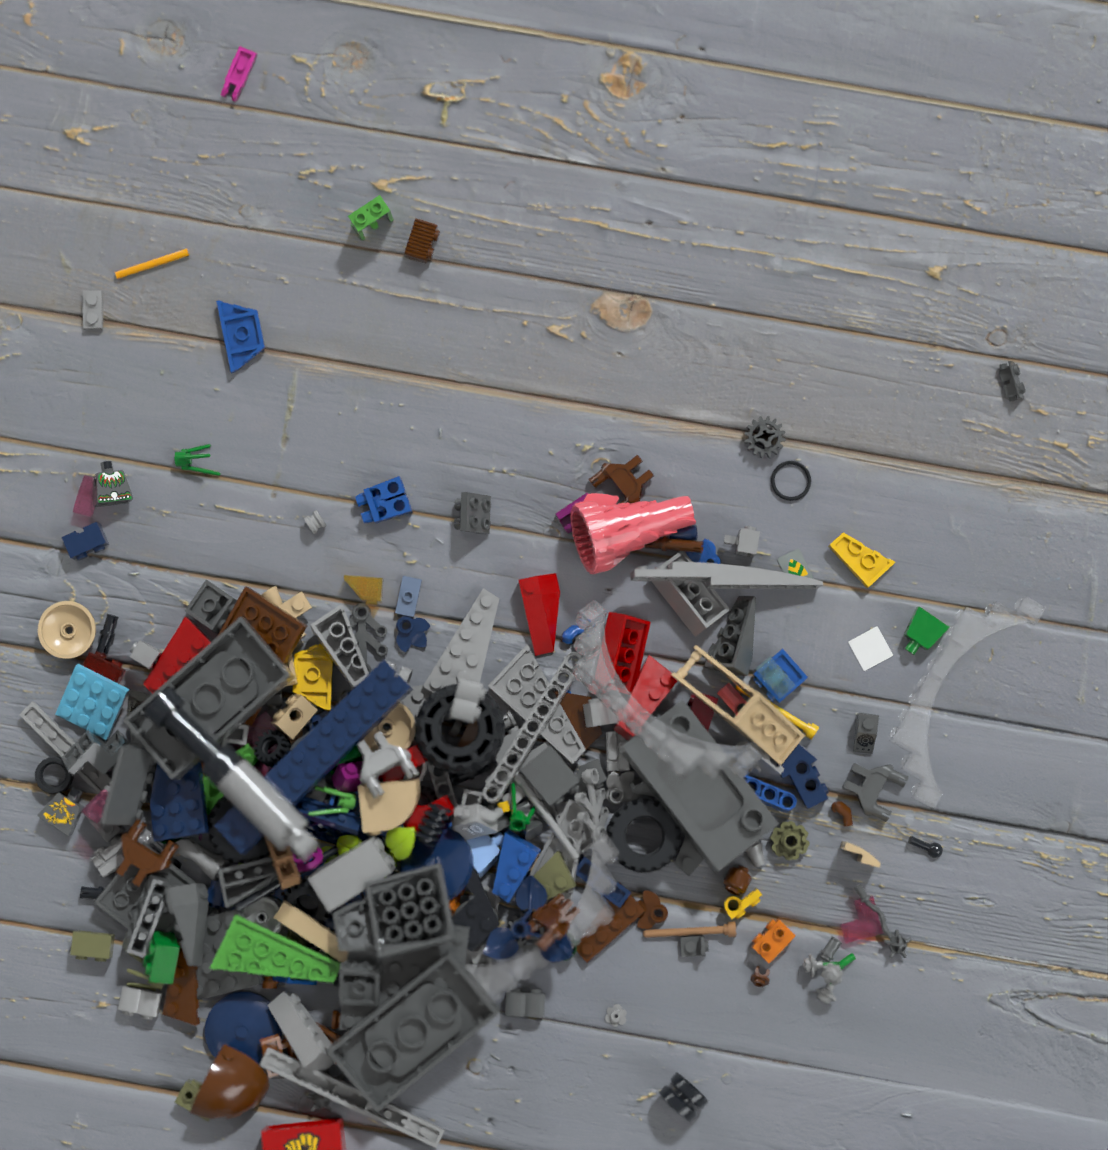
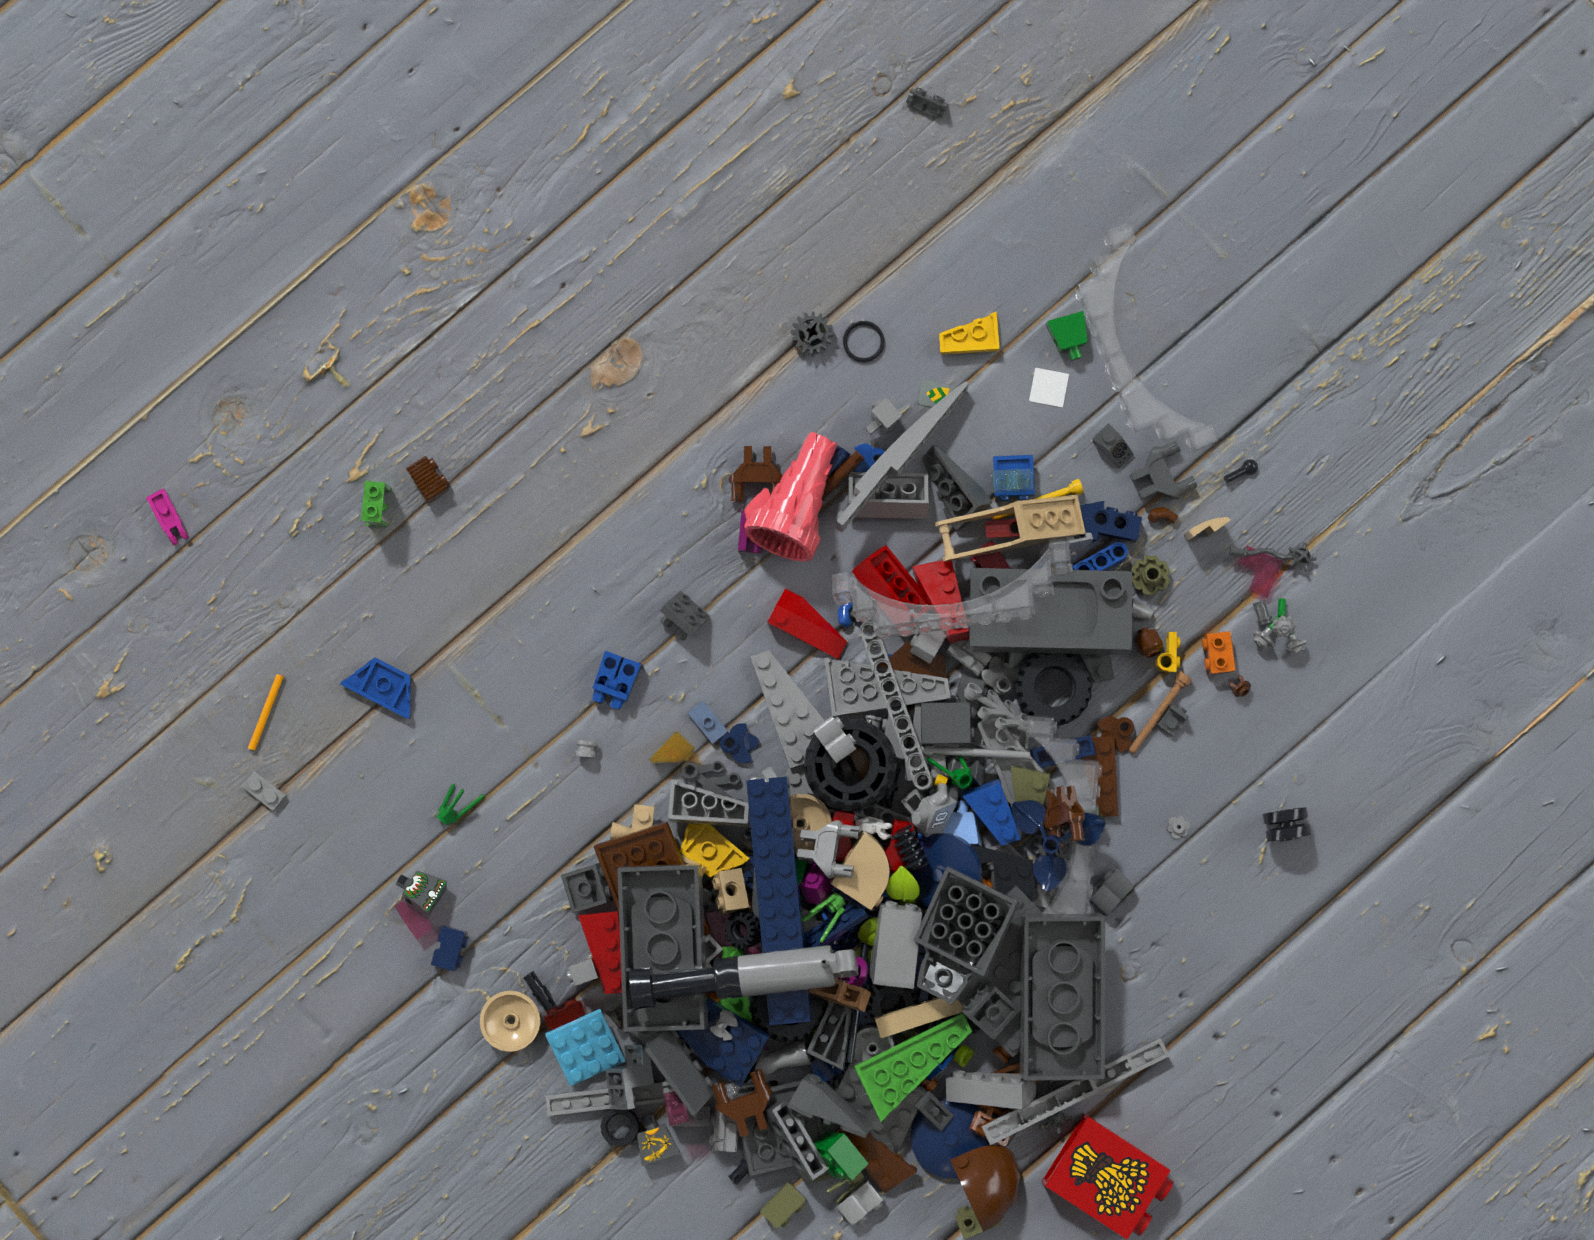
camera: 55 degrees left, 0 degrees up
none -> light grey piece [710,1010,738,1041]
none -> white plate [856,816,892,840]
none -> dark grey slope [914,1091,954,1131]
none -> lime tile [954,1045,975,1068]

